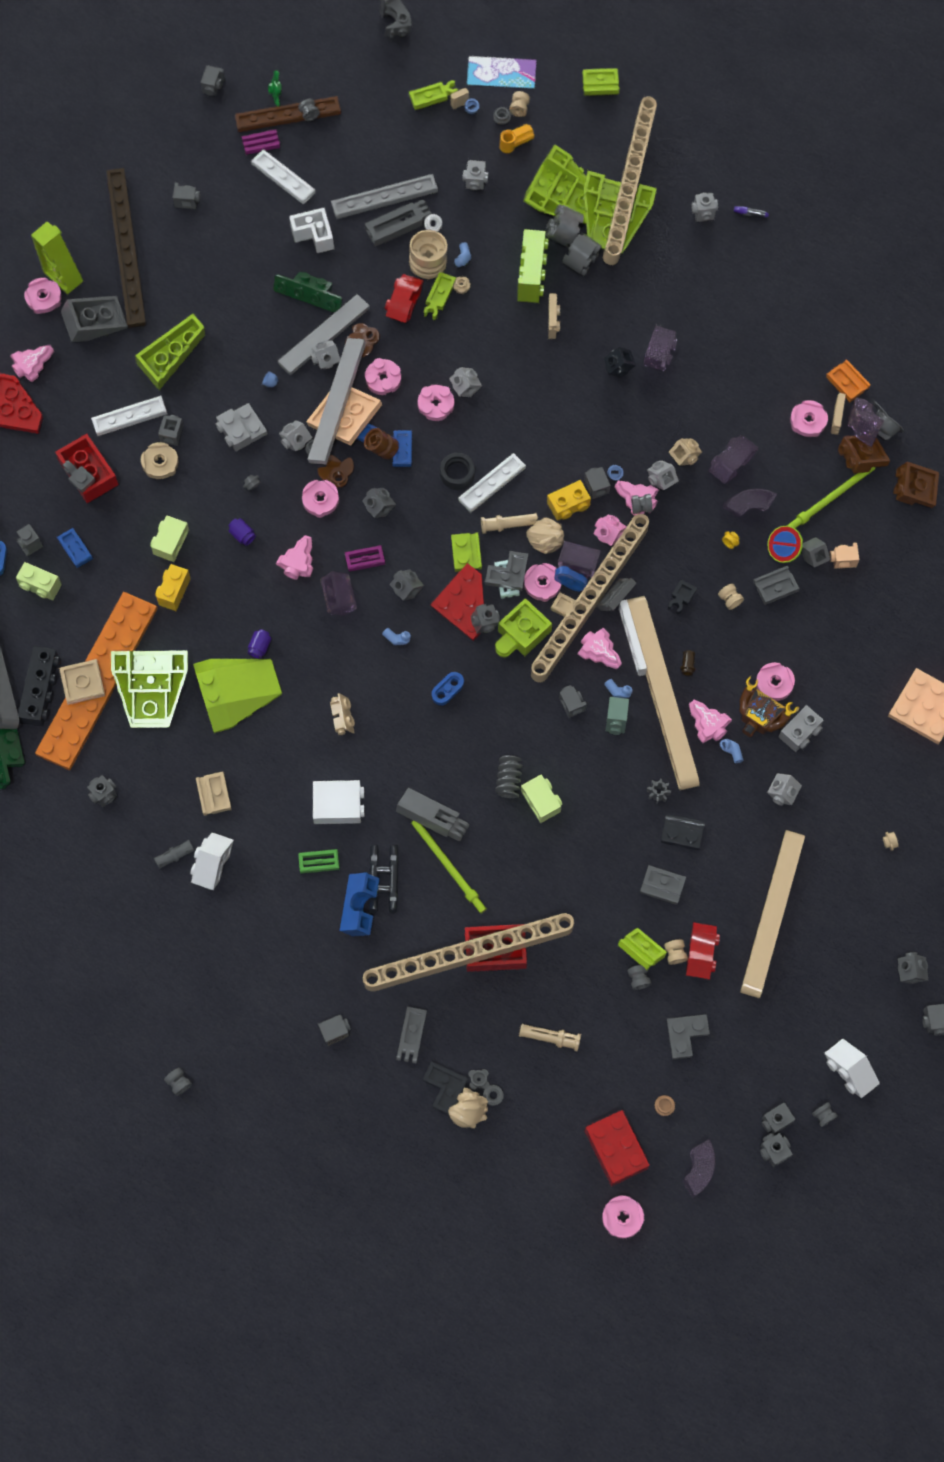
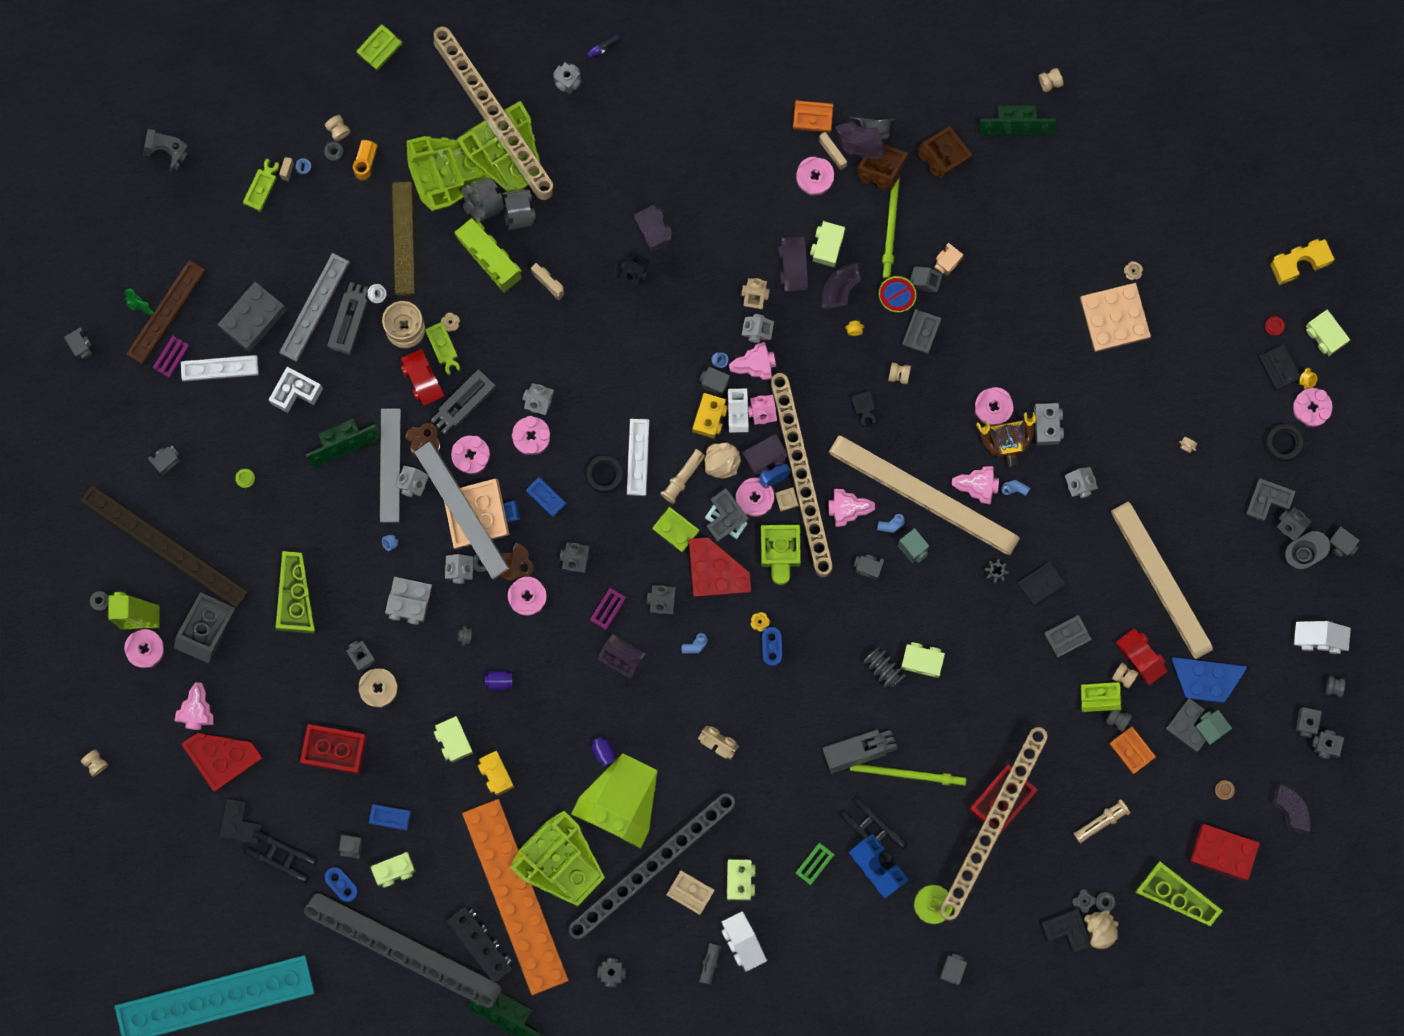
camera: 45 degrees left, 10 degrees up
tan tile [59,659,105,705] -> none
dark grey plate [63,460,96,493] -> none
white tile [91,396,167,436] -> none
bright pink rock [276,535,313,579] -> none
dark grey wheel [298,98,320,121] -> none
white brick [313,780,364,824] -> none
reddish brown wheel [364,428,399,460] -> none
dark grey hinge [396,1007,427,1064] -> none
medium blue arm [454,243,471,267] -> none
light grey brick [463,160,488,190] -> none
sticker [467,56,536,88] -> none
dark grey brick [470,604,500,634] -> none
dark grey plate [597,578,636,611] -> none
bright pink plate [602,1196,644,1239] -> none
white tile [619,600,647,676] -> none
dark grey wheel [631,494,652,514] -> none
dark brown pin [680,650,695,676] -> none
none -> dark grey brick [218,282,286,353]
none -> lime plate [236,469,255,488]
none -> clear yellow tile [392,182,415,295]
none -> dark grey hinge [431,369,496,434]
none -> dark grey beam [569,794,735,940]
none -> yellowish green brick [727,860,755,900]
none -> white brick [728,389,748,433]
none -> yellow plate [751,612,770,631]
none -> yellowish green brick [810,221,845,267]
none -> lime piece [914,885,953,924]
none -> orange plate [1110,727,1156,774]
none -> lime wedge [1135,861,1222,926]
none -> blue wing [1171,657,1246,703]
none -> sand green brick [1196,710,1232,744]
none -> dark grey plate [1246,478,1296,521]
none -> dark grey piece [1285,531,1330,569]

